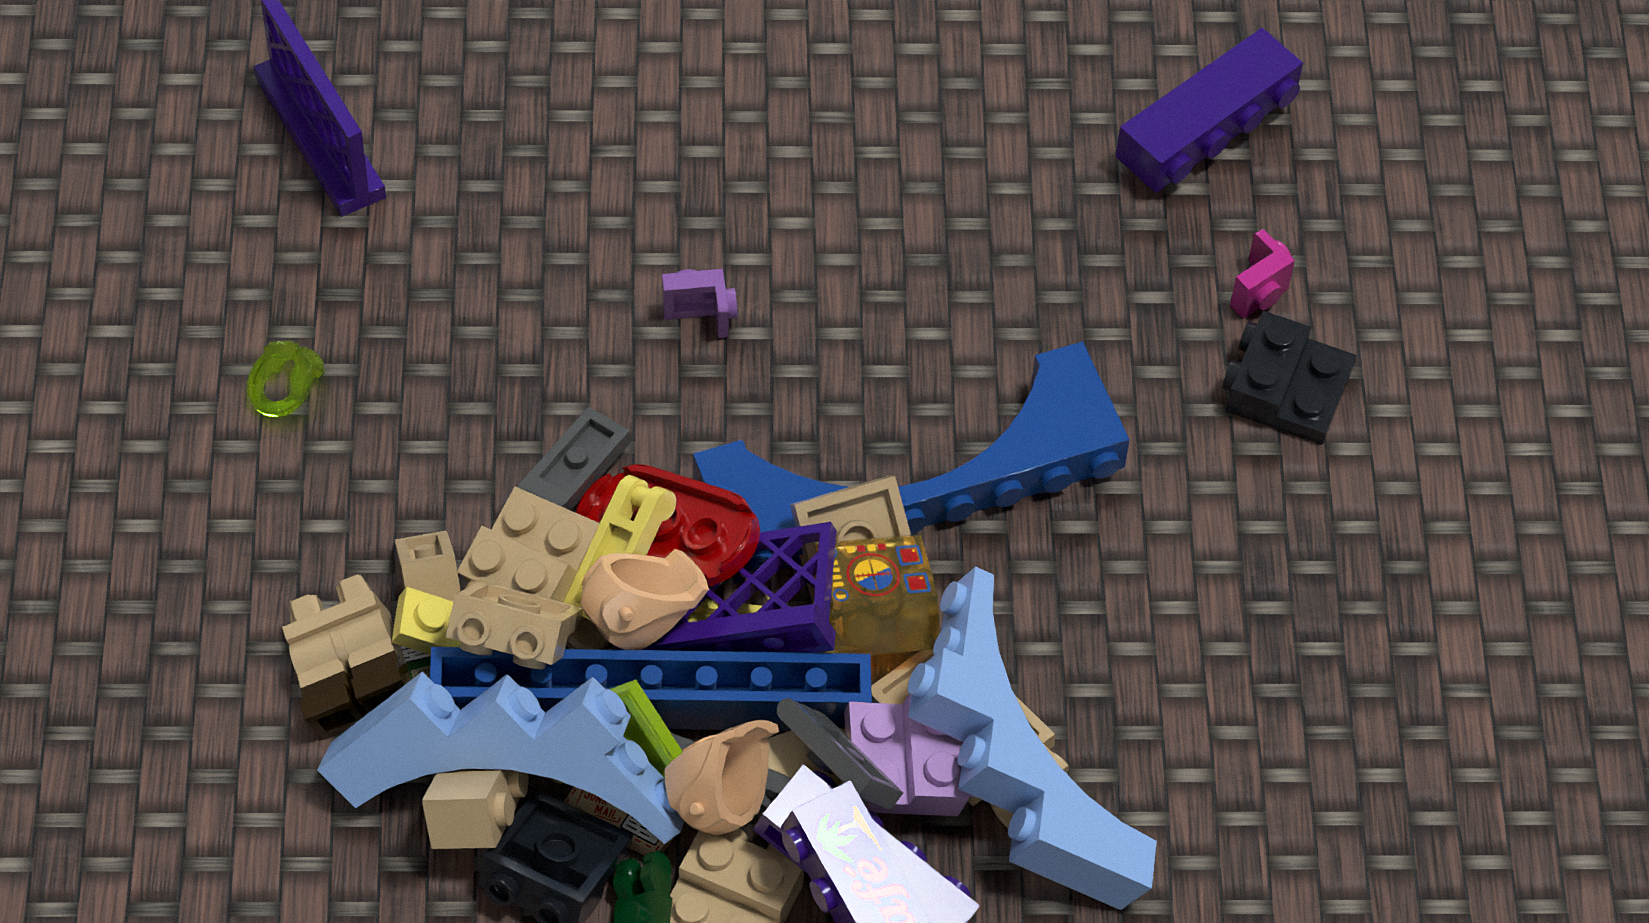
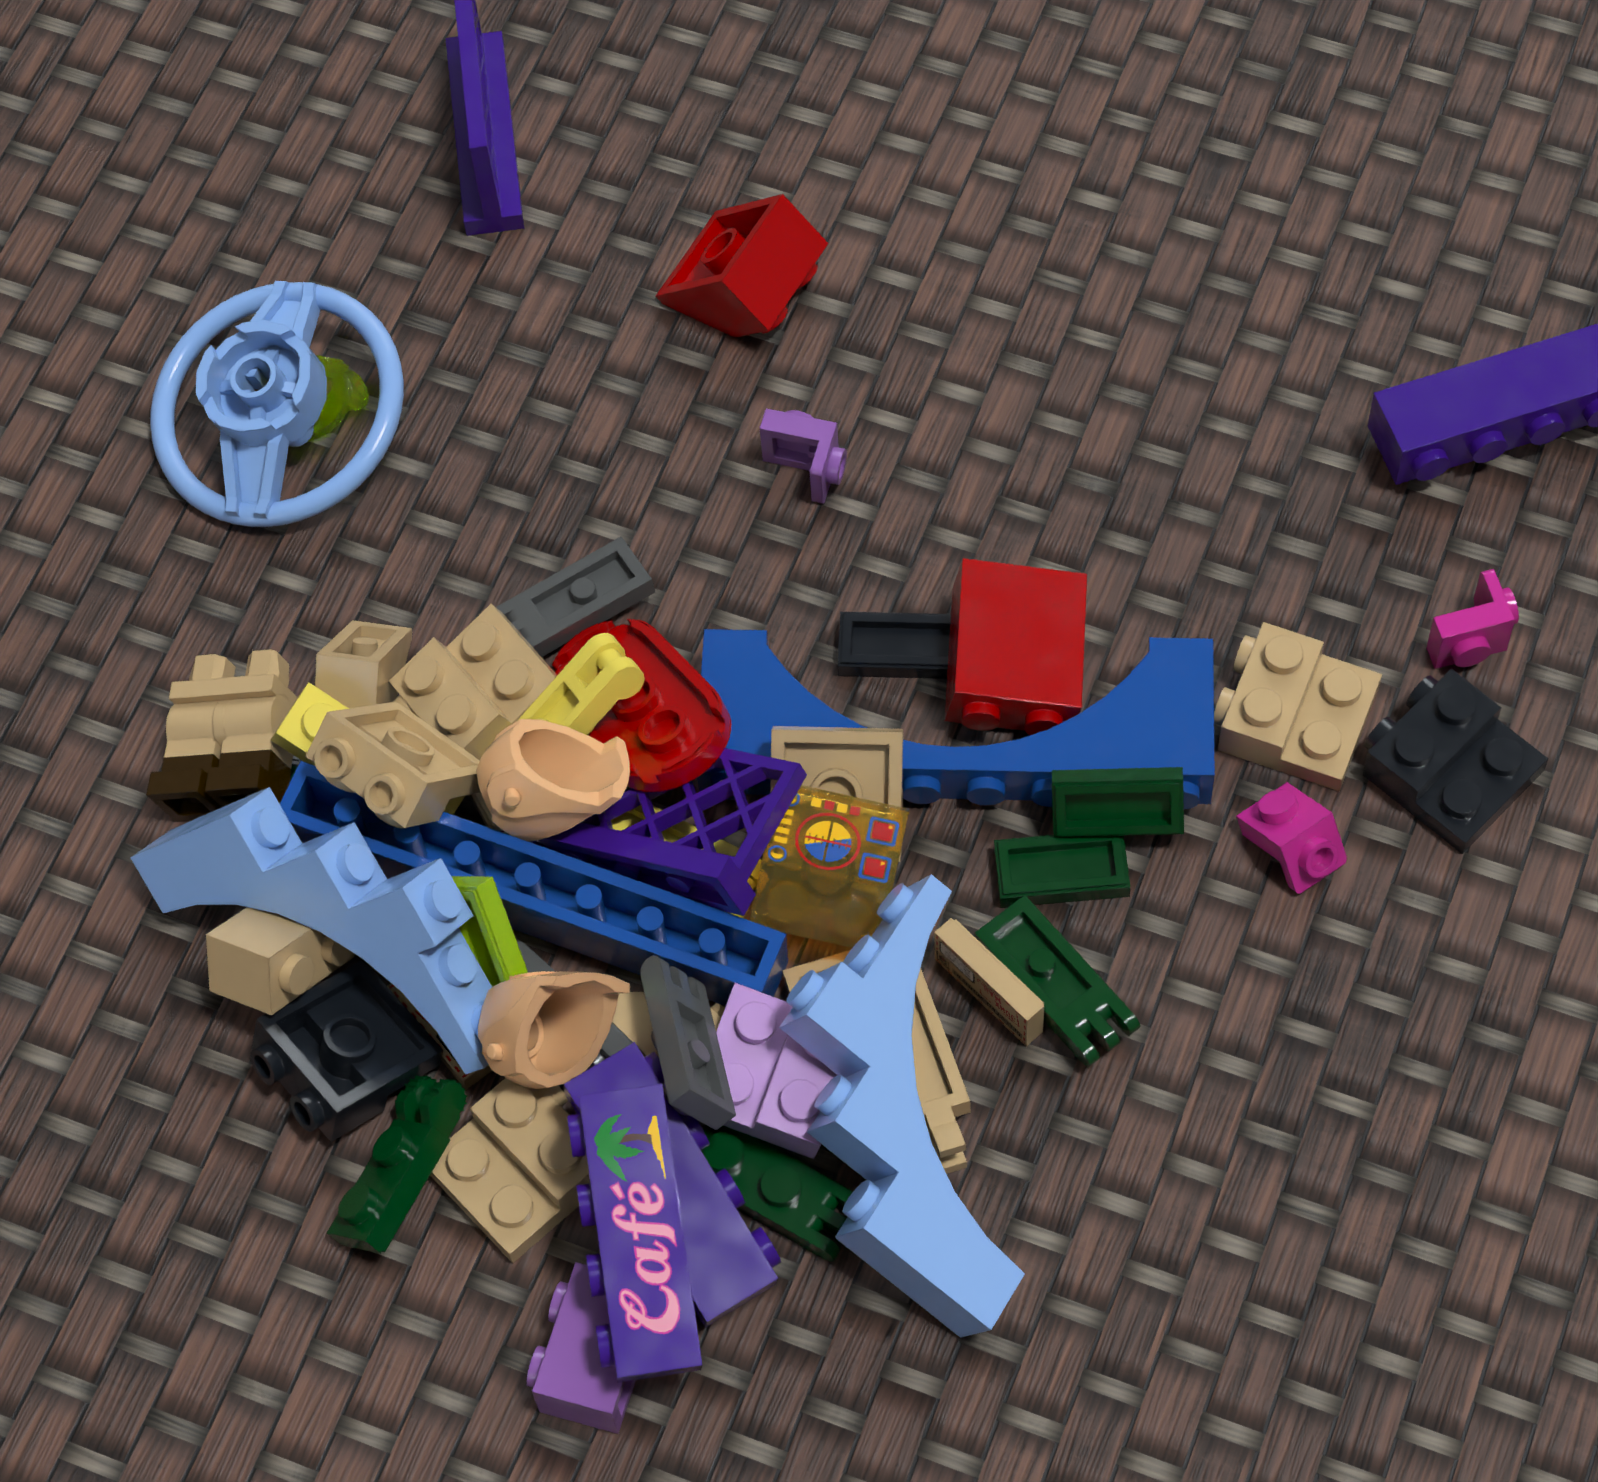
camera: 30 degrees right, 5 degrees up
none -> light blue piece [150,281,404,527]
none -> red slope [655,194,829,338]
none -> dark green hinge [701,1125,853,1262]
none -> black tile [838,611,951,679]
none -> tan tile [934,918,1044,1047]
none -> red brick [944,558,1087,735]
none -> dark green hinge [974,895,1141,1067]
none -> dark green tile [994,835,1131,908]
none -> dark green tile [1052,767,1184,837]
none -> tan plate [1214,622,1382,792]
none -> dark pink bracket [1236,782,1347,894]

